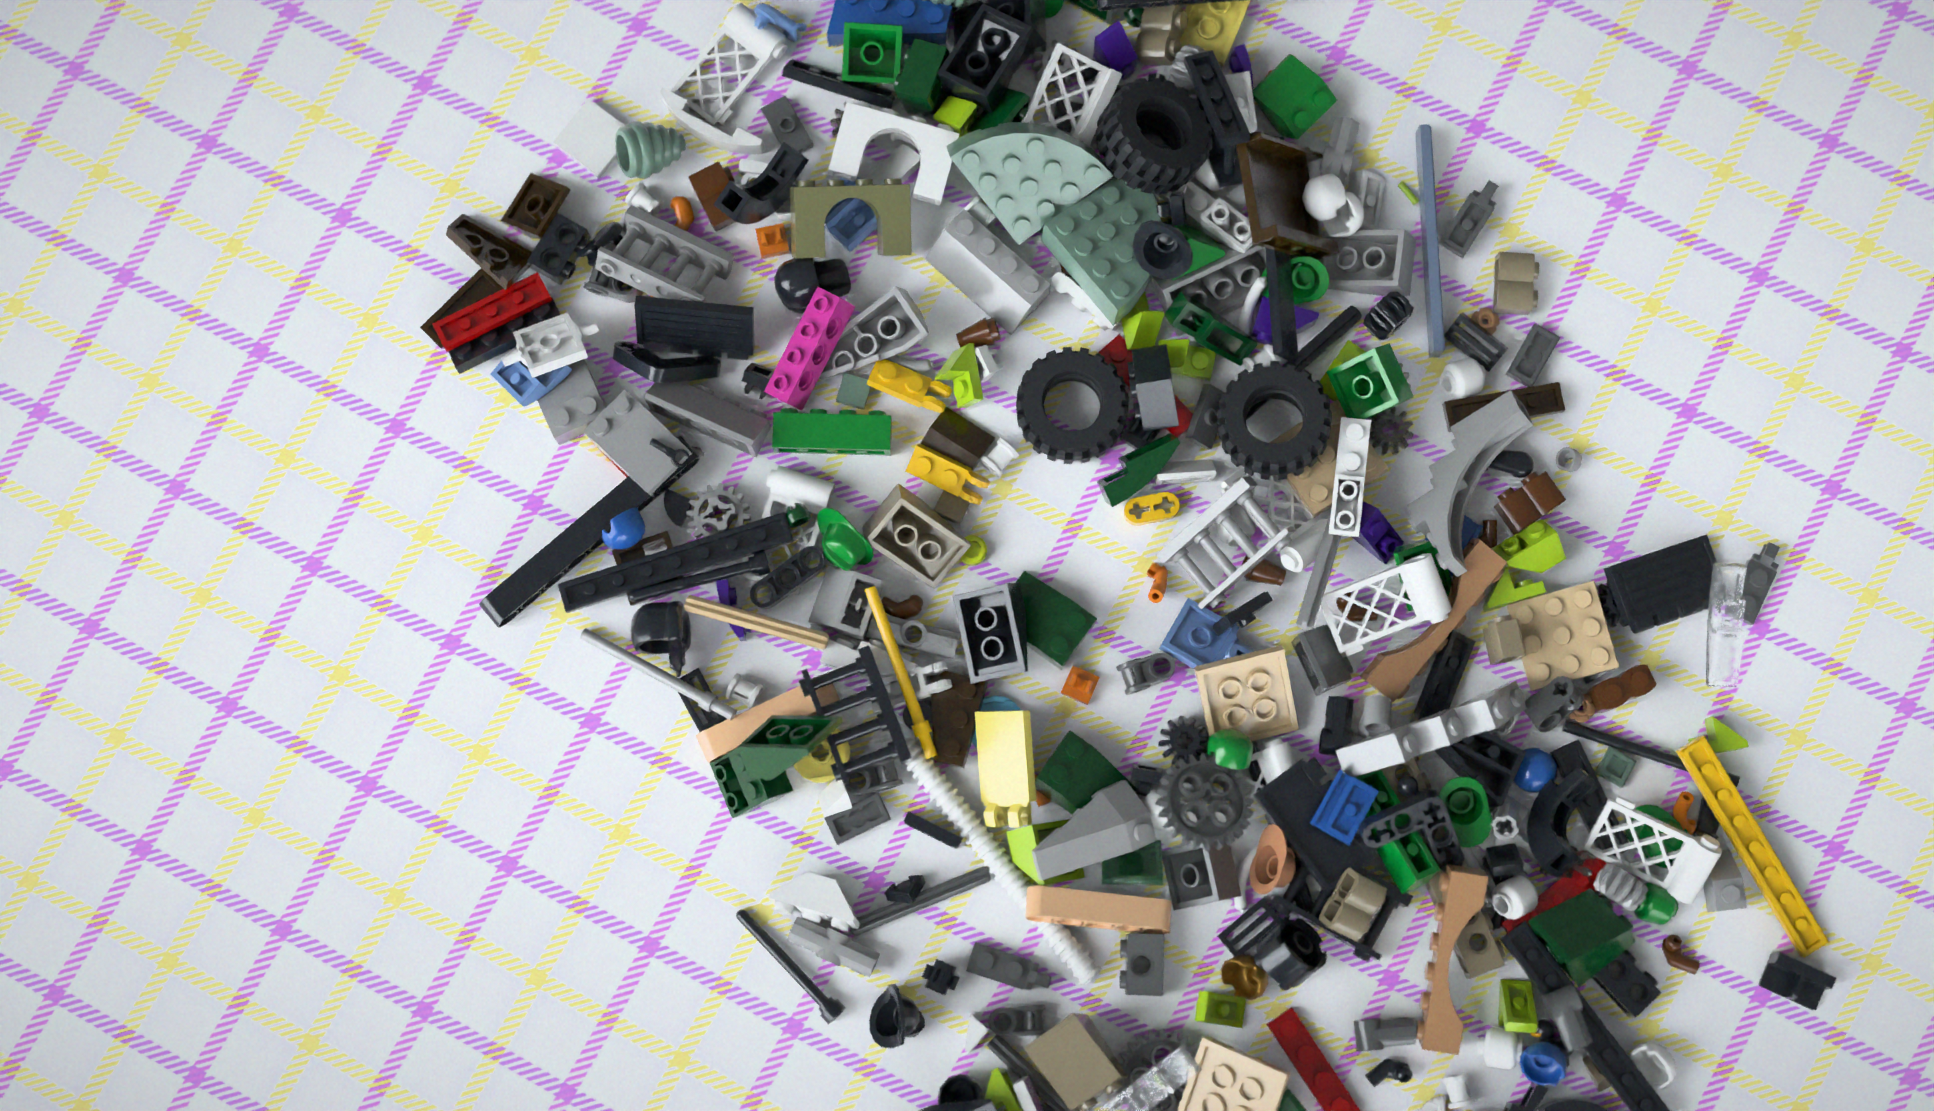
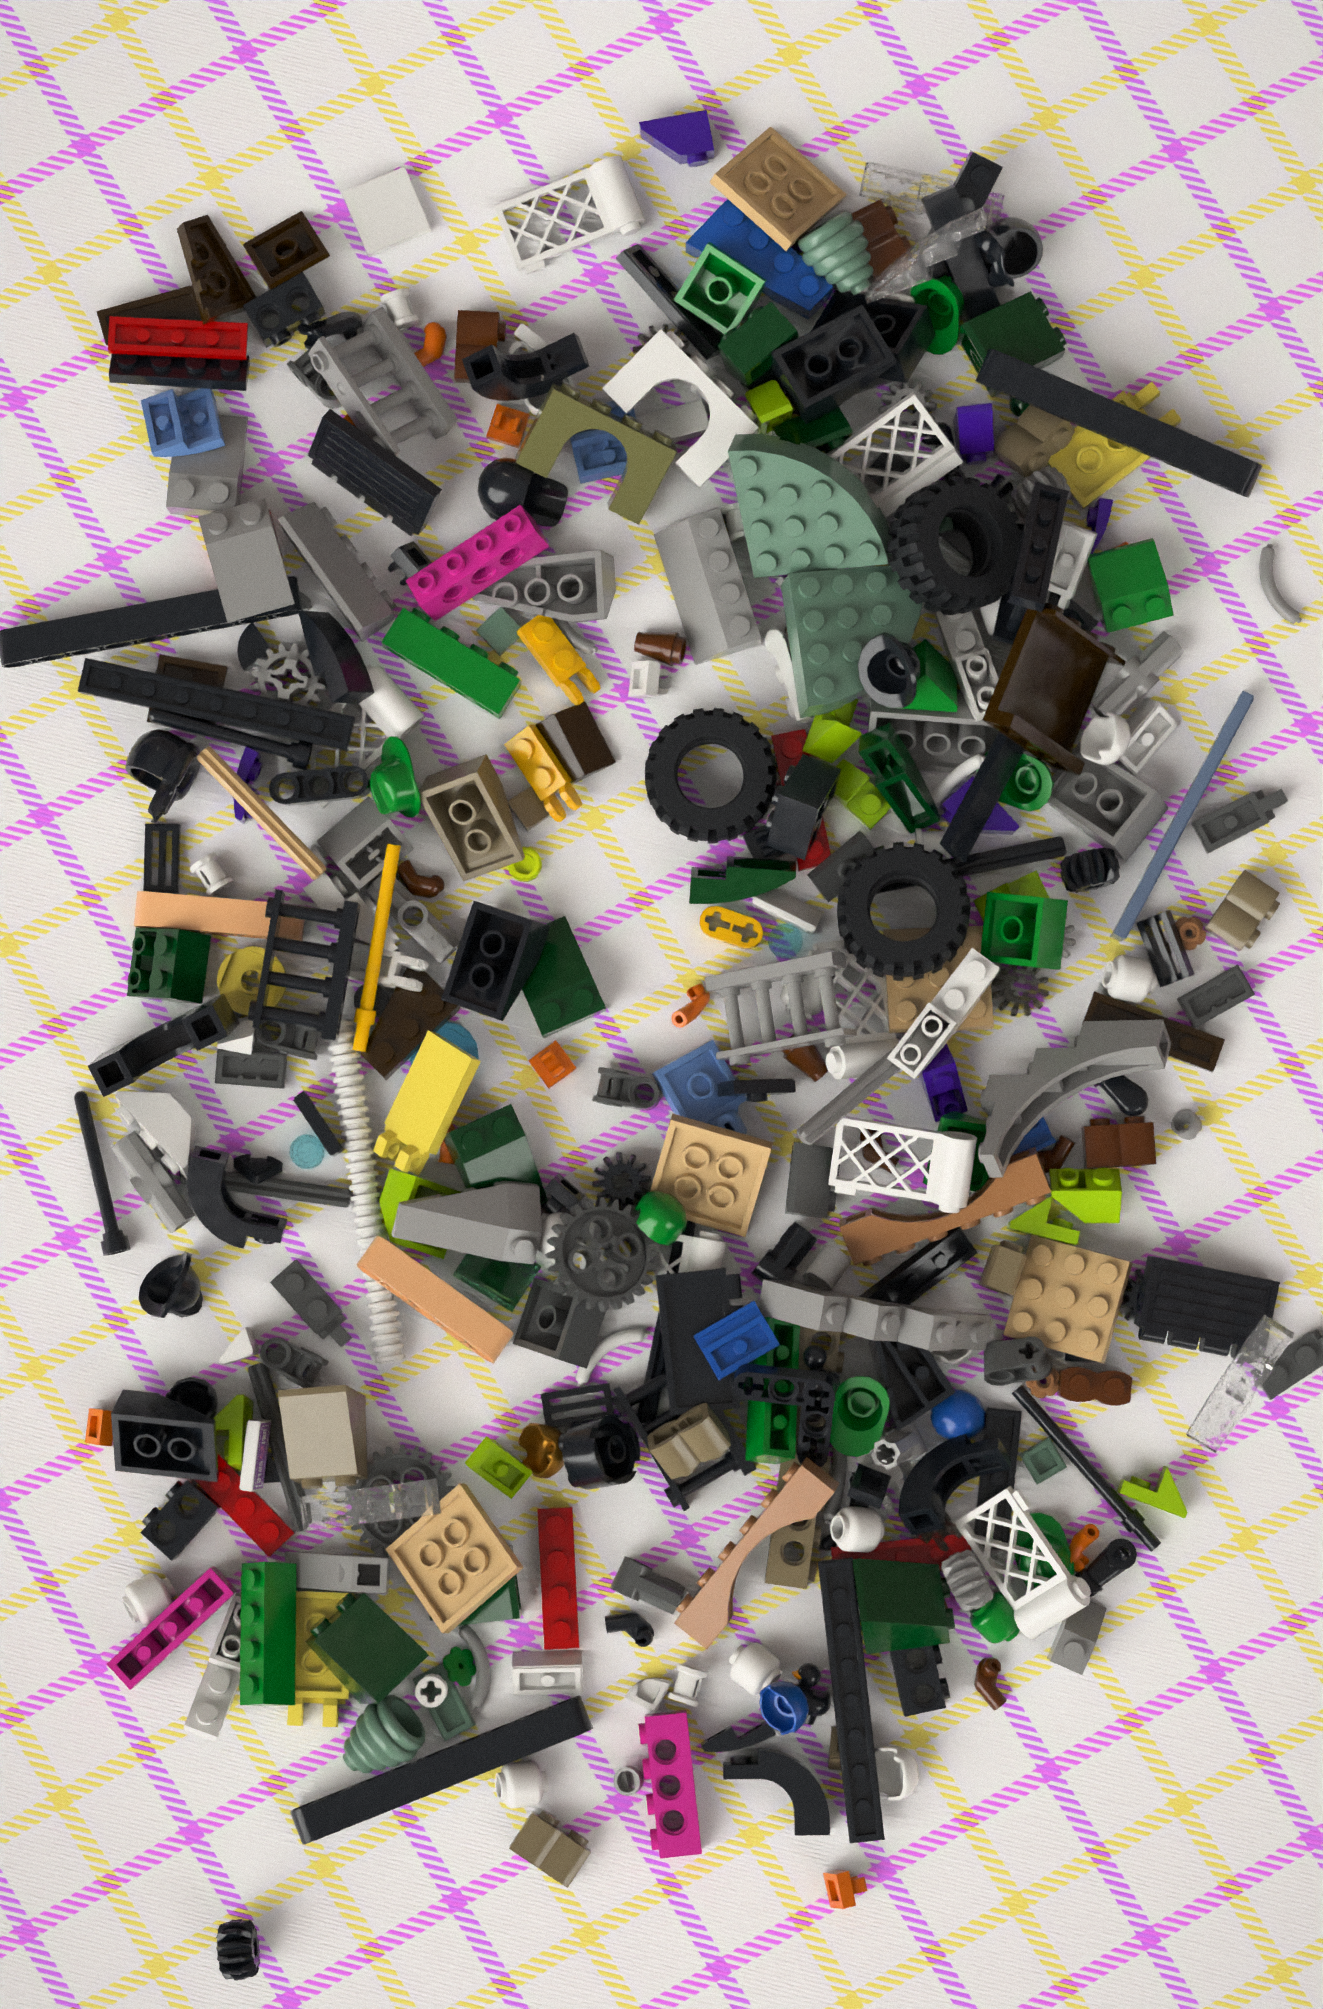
camera: 30 degrees right, 5 degrees up
white plate [500,312,599,378] -> none
light grey bar [580,628,737,720] -> none
blue hair [602,507,645,550] -> none
black beam [613,341,721,383] -> none
sand green piece [615,121,686,179] -> none
black hand [650,438,690,467] -> none
white slope [660,87,765,154] -> none
dark green slope [737,715,844,780] -> none
medium blue piece [754,3,807,42] -> none
dark grey plate [761,95,814,153] -> none
dark green hinge [785,503,811,528] -> none
black gear [922,959,960,996] -> none
lime slope [935,343,984,408] -> none
white bush [980,438,1019,477] -> none
dark grey brick [1119,933,1164,996] -> none
black tile [1156,191,1187,226] -> none
nougat piece [1249,824,1296,895] -> none
white hair [1303,173,1346,221] -> none
lime piece [1397,181,1420,205] -> none
lime slope [1498,979,1538,1033] -> none
dark grey piece [1542,984,1593,1052] -> none
yellow tile [1676,735,1829,958] -> none
black panel [1758,952,1836,1010] -> none
none -> black arch [88,994,239,1097]
none -> black arch [187,1146,287,1249]
none -> clear light blue tile [290,1134,325,1170]
none -> black slope [298,610,375,704]
none -> clear light blue tile [768,924,803,959]
none -> light grey piece [1259,543,1302,624]

